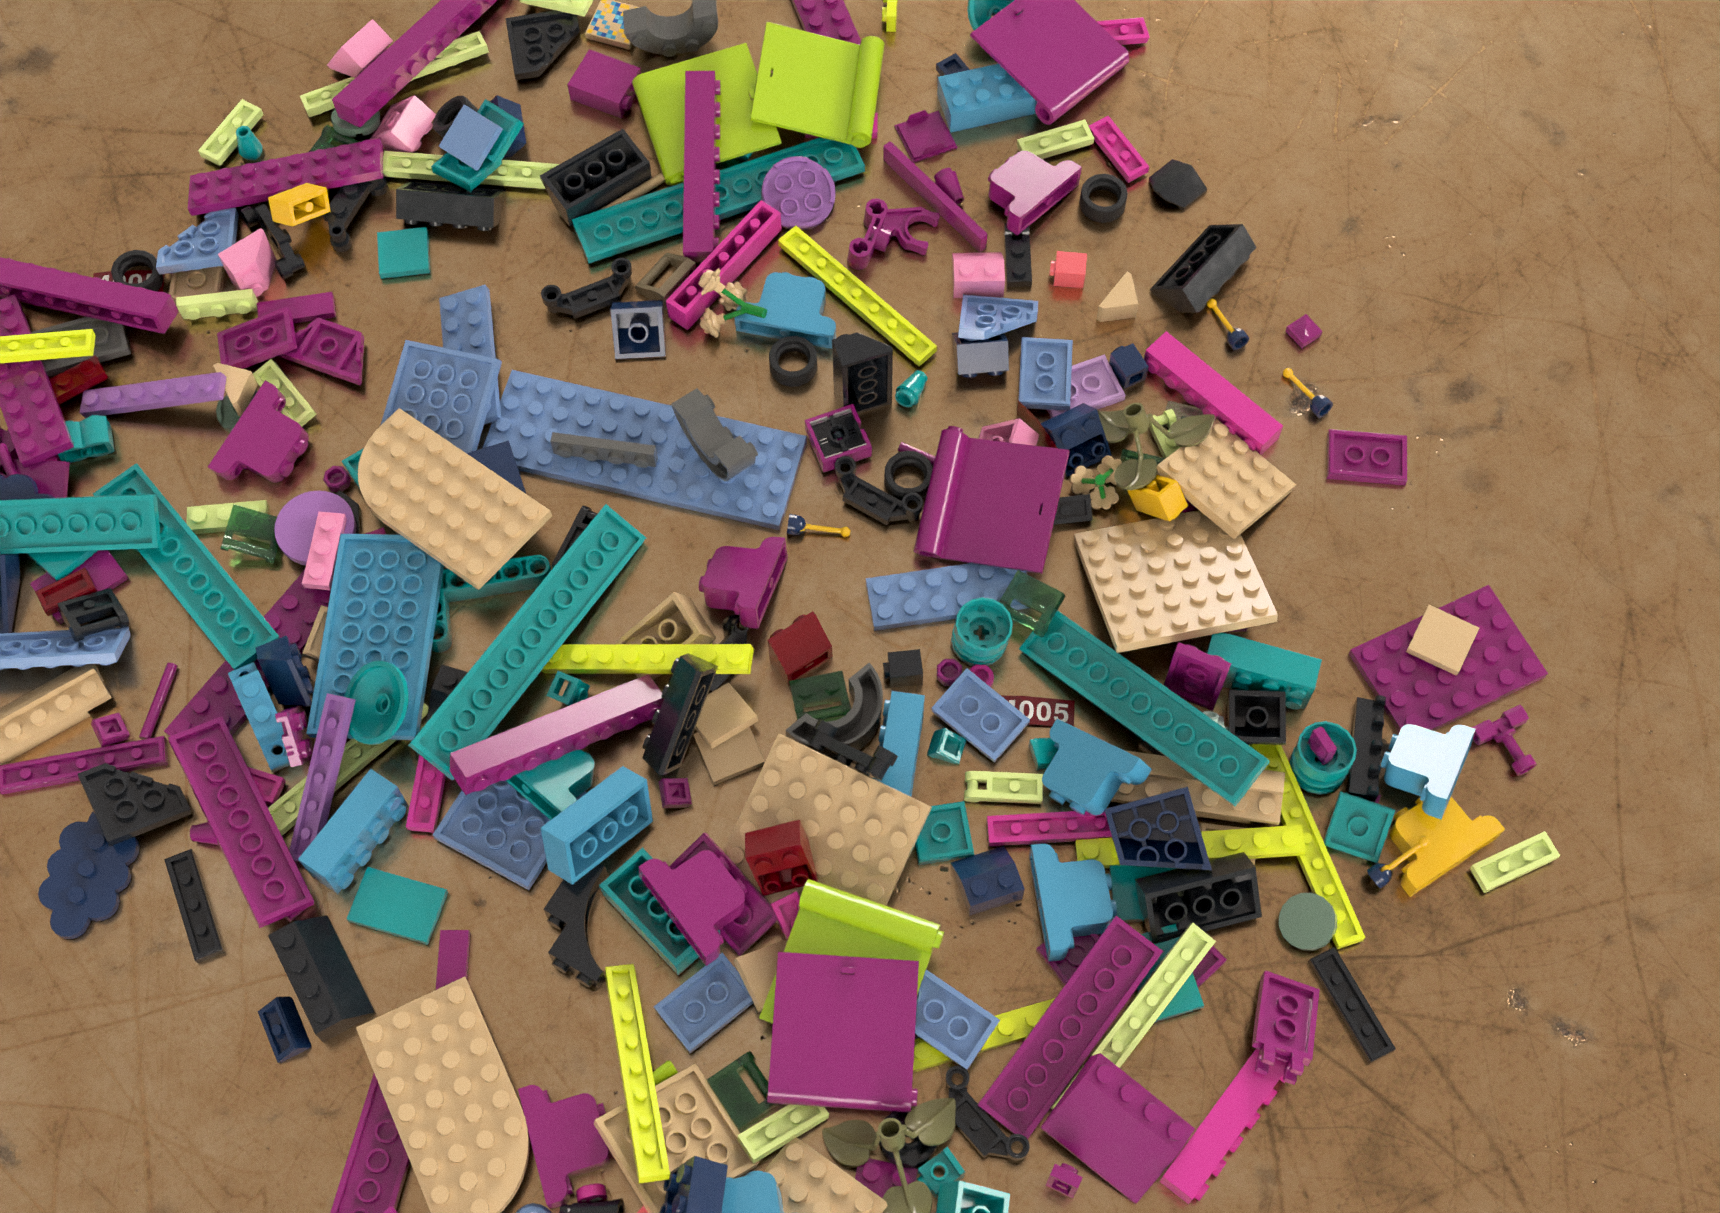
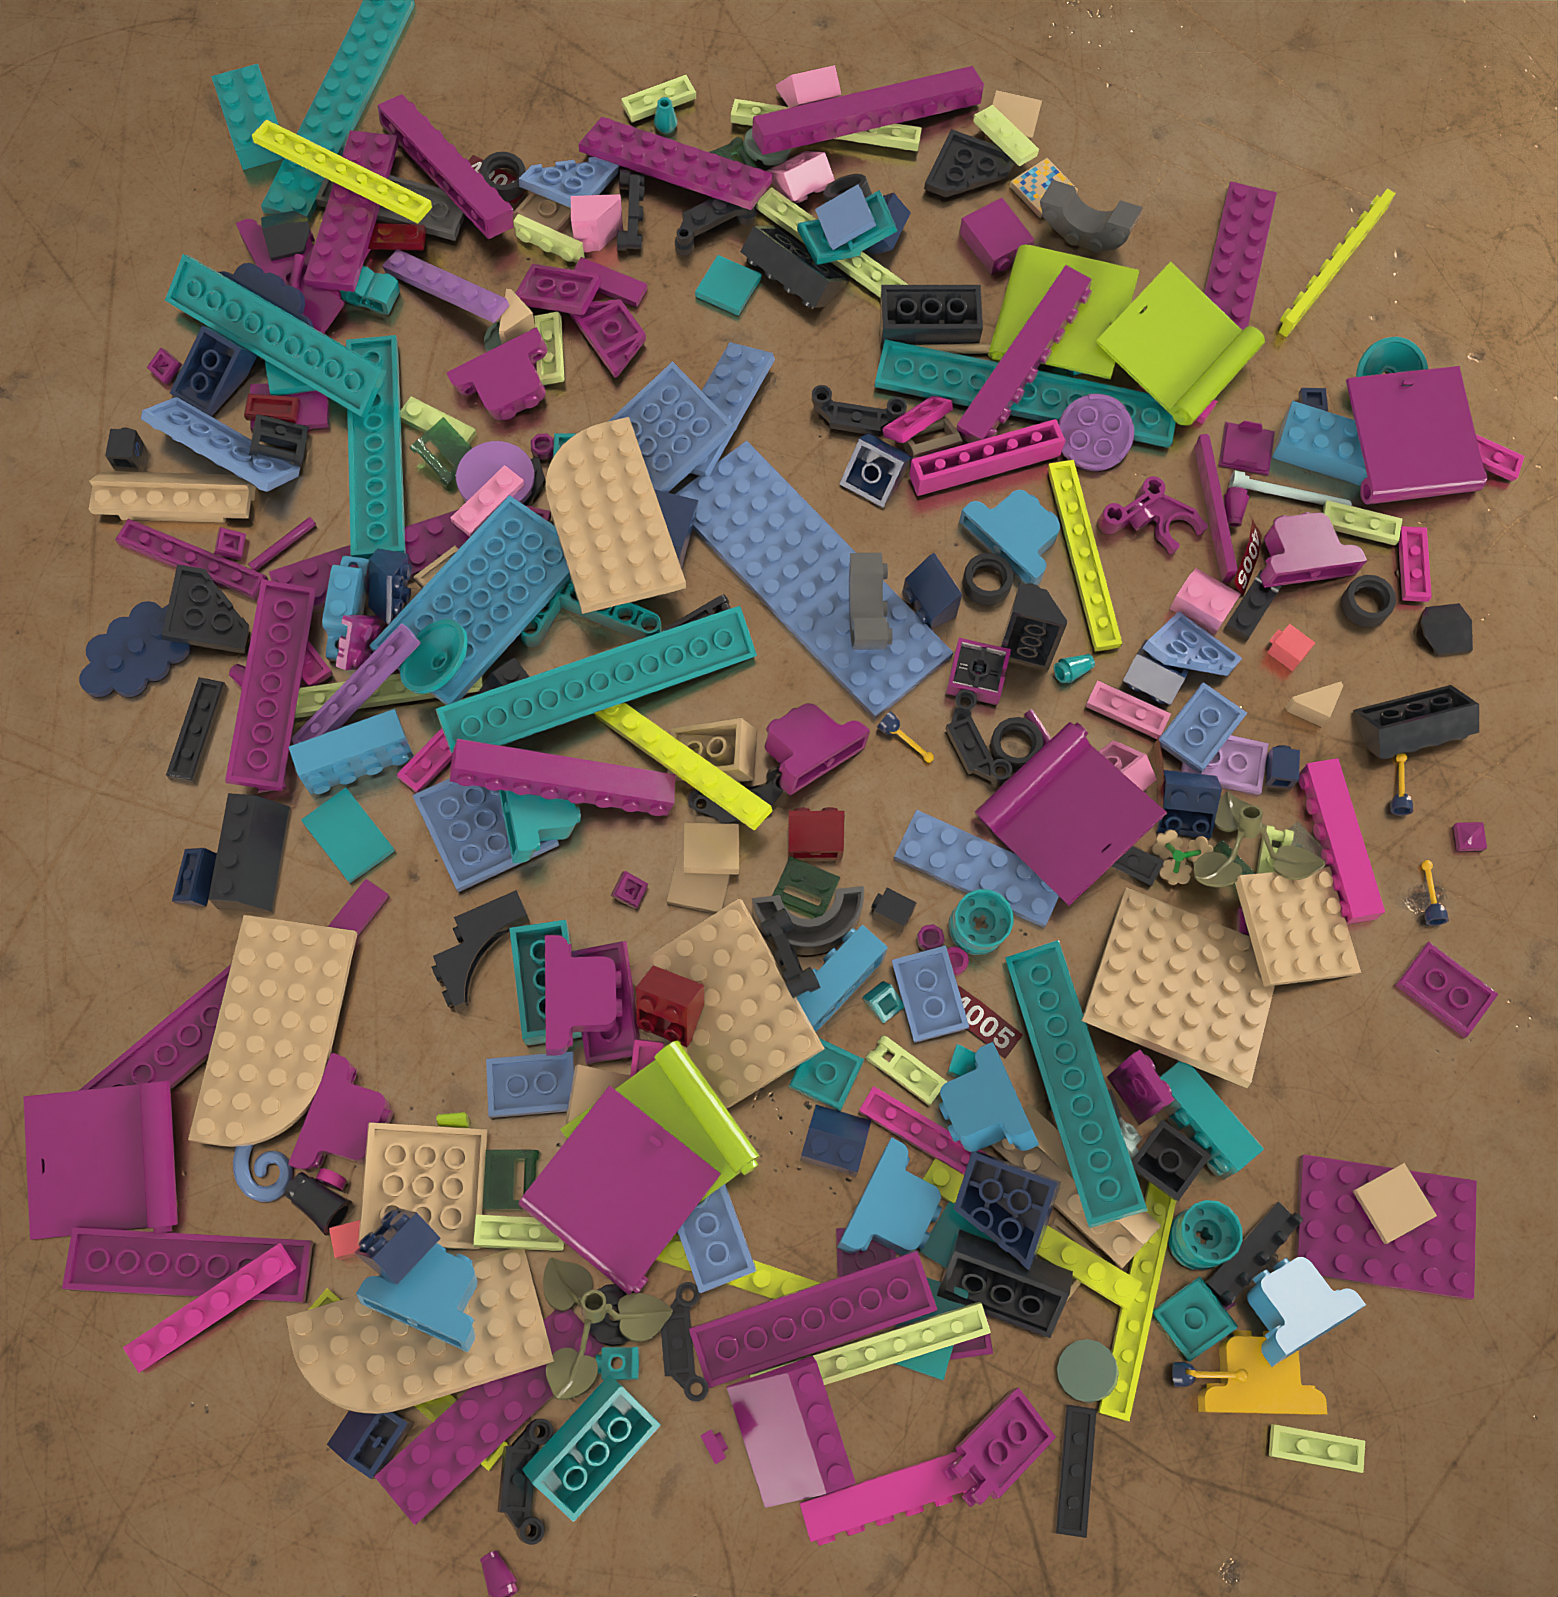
camera: 30 degrees right, 5 degrees up
yellow brick [268,183,331,227] -> none
dark azure brick [541,766,653,884] -> none
teal brick [546,671,590,706] -> none
dark grey plate [550,432,658,468] -> none
neon yellow plate [605,964,670,1183] -> none
black slope [642,653,718,776] -> none
tan plant [698,268,767,338] -> none
clear green plate [999,570,1066,637] -> none
yellow brick [1127,475,1188,522] -> none
magenta tile [1308,726,1337,765] -> none
magenta bar [1472,705,1537,776] -> none
none -> dark pink plate [883,396,953,443]
none -> dark blue slope [902,553,962,630]
none -> bright pink plate [1085,680,1171,739]
none -> light aqua piece [1229,470,1352,506]
none -> dark red sticker [1234,519,1262,597]

